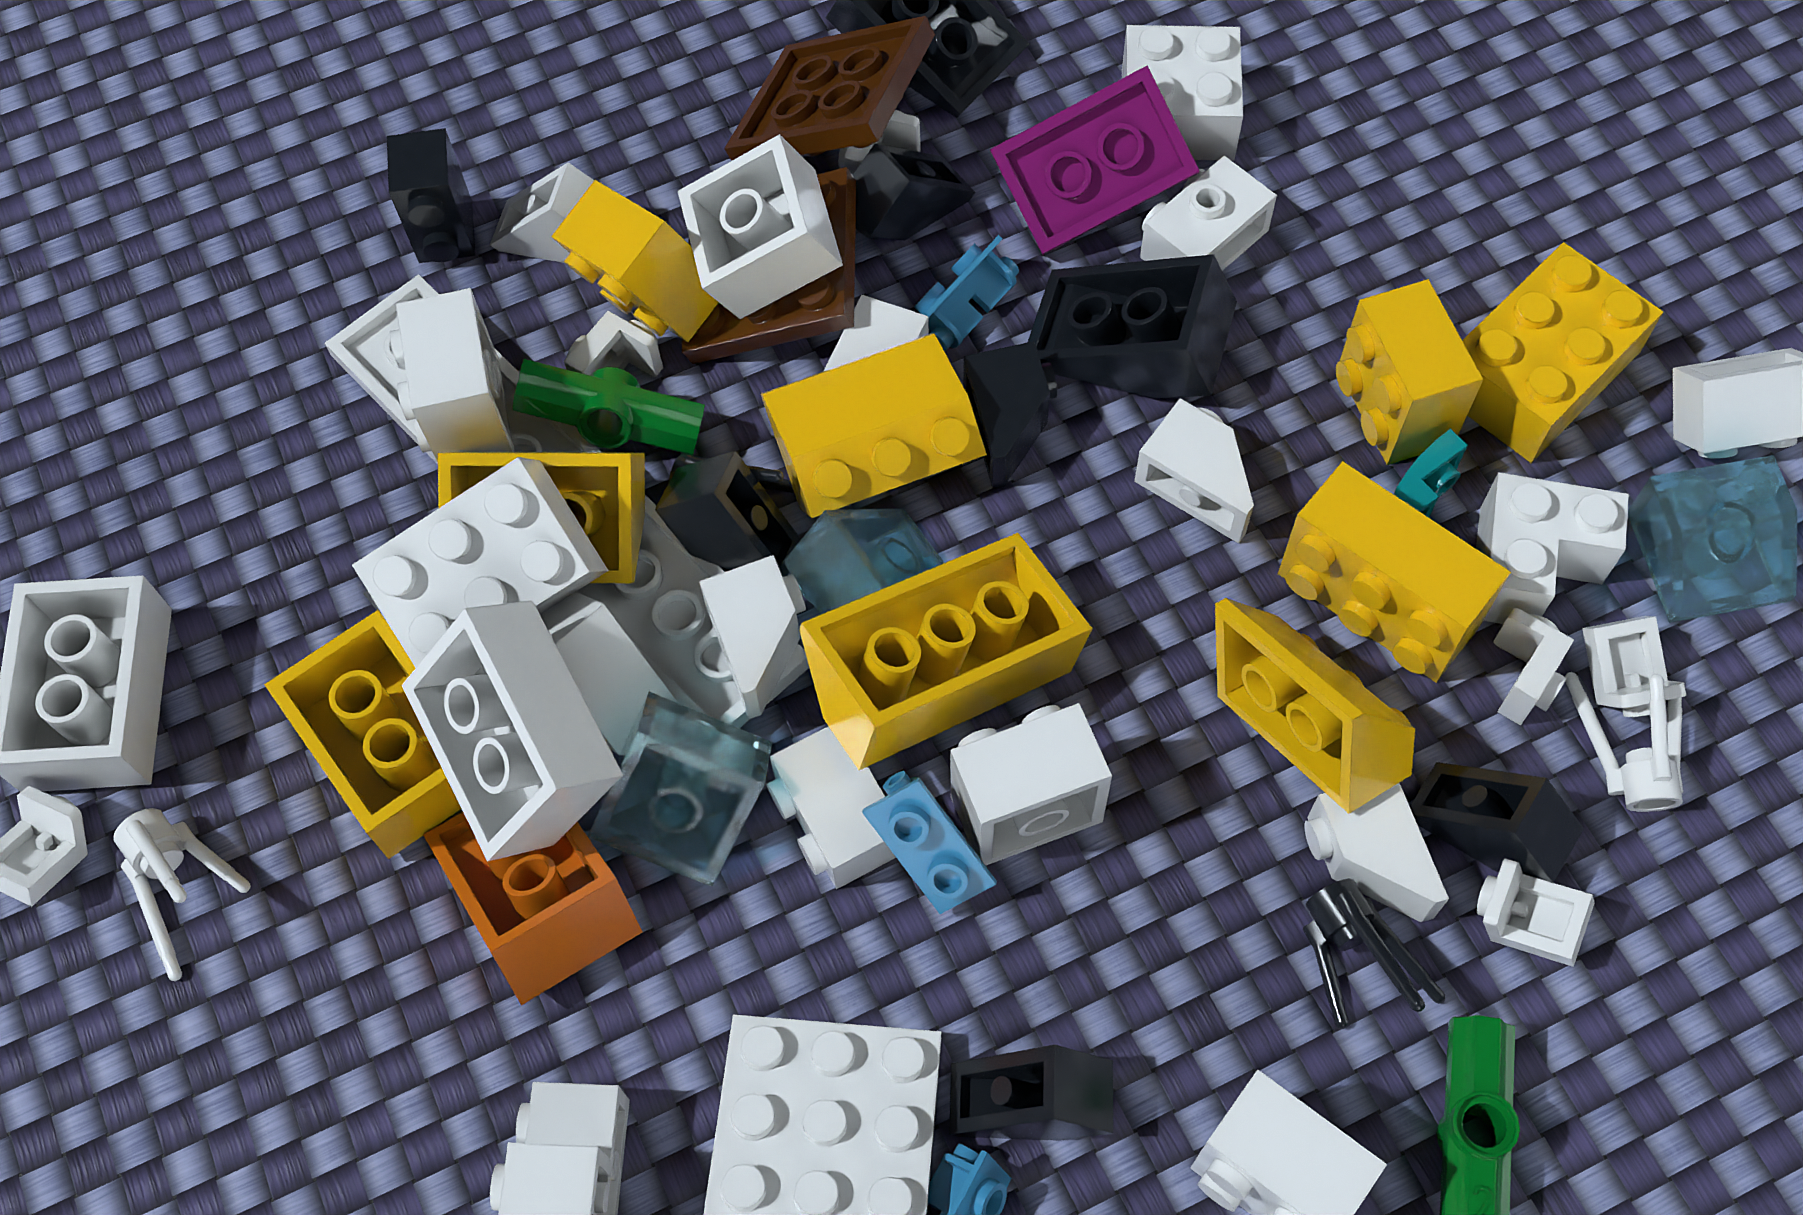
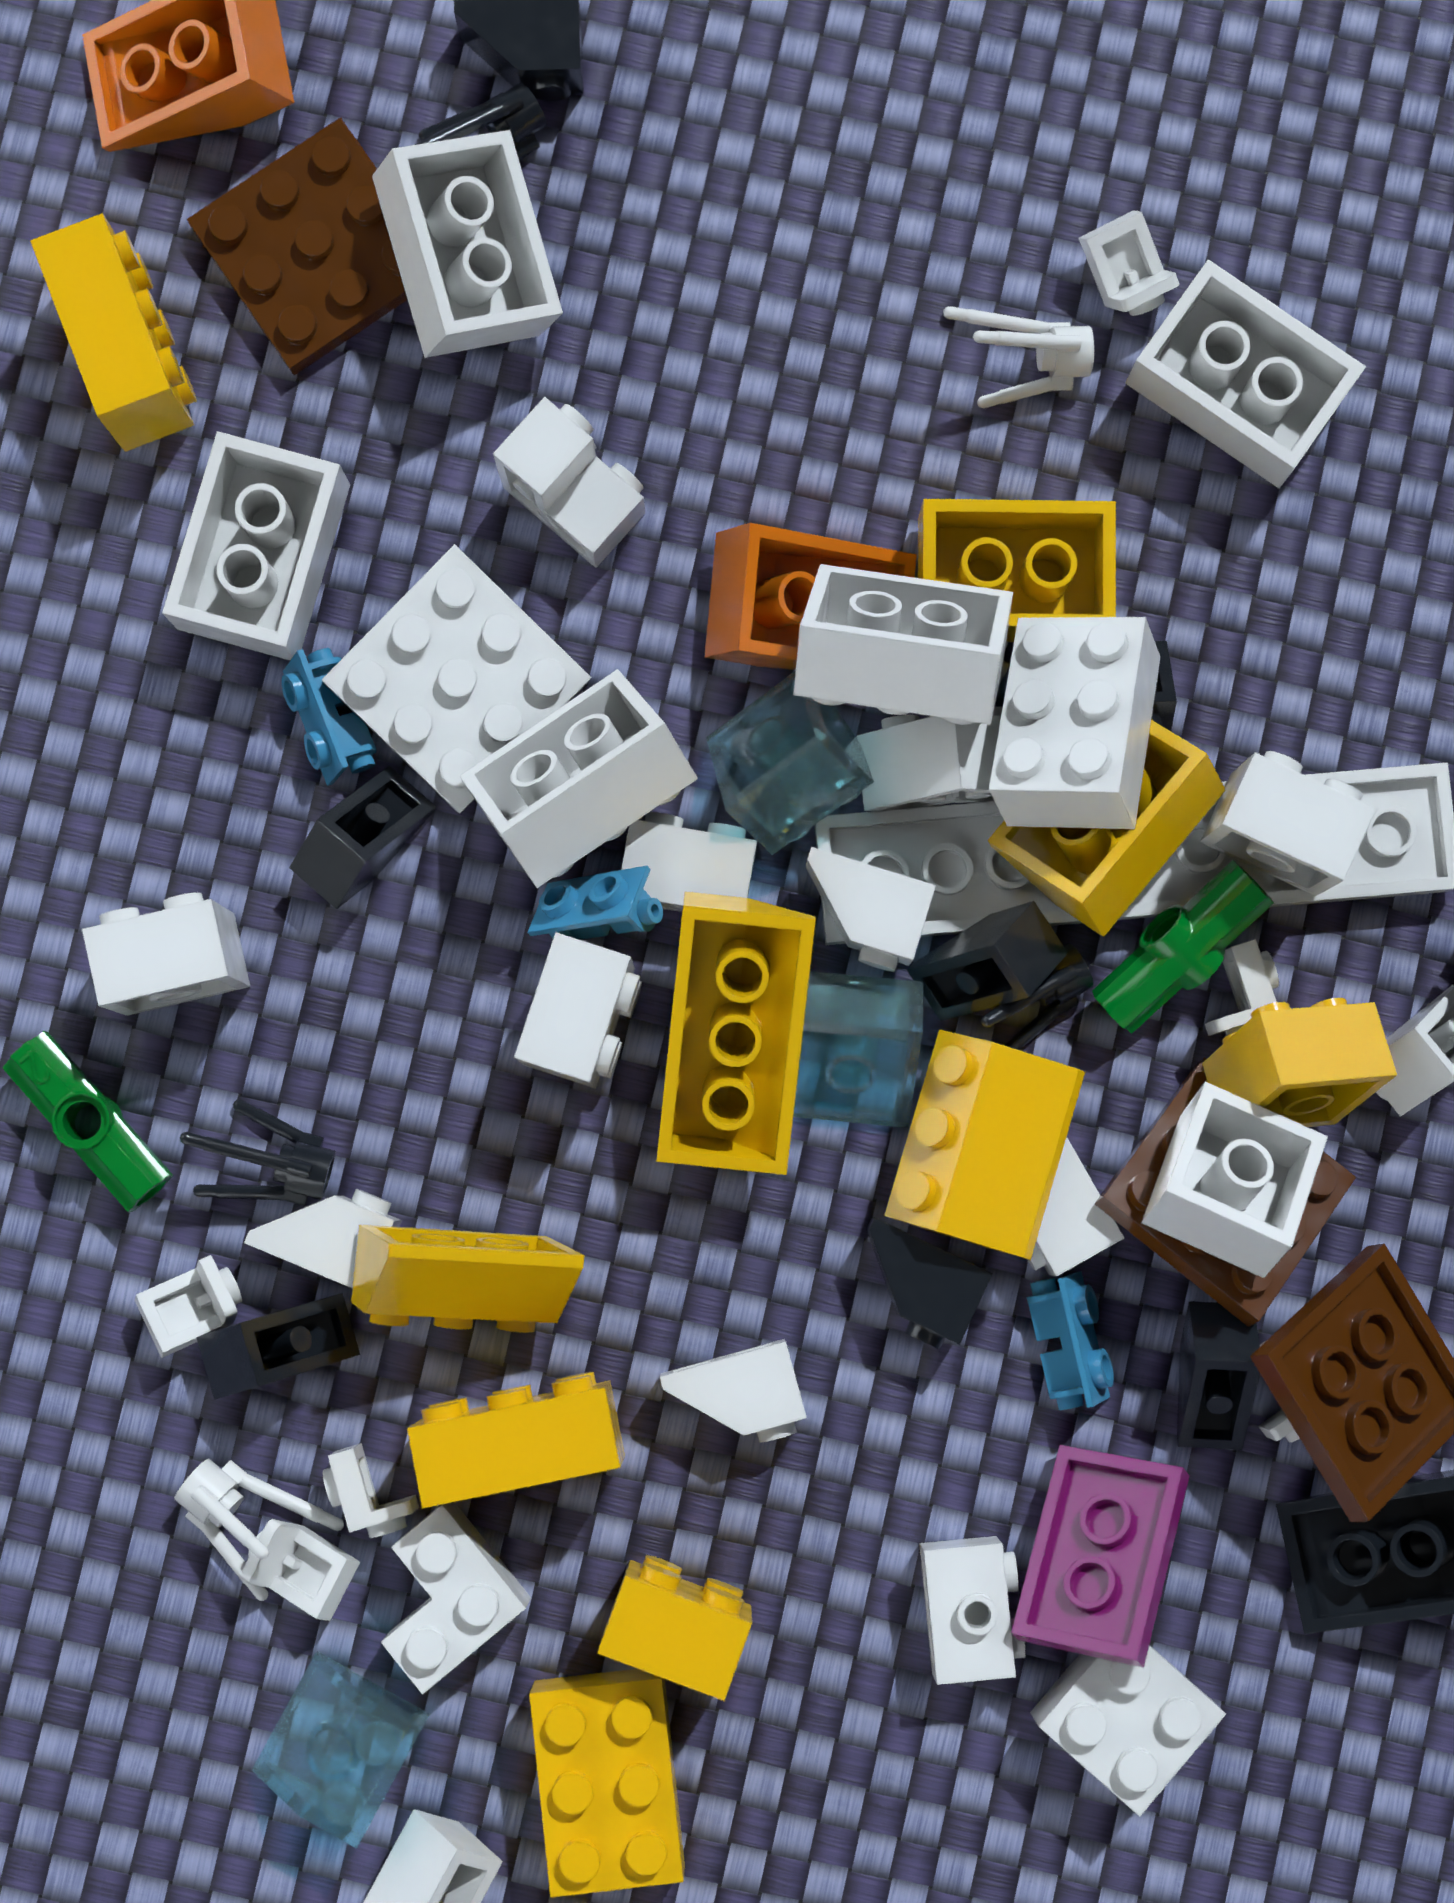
camera: 125 degrees right, 20 degrees up
black slope [1028,254,1237,399] -> none
teal slope [1393,428,1468,518] -> none
none -> white brick [460,669,698,888]

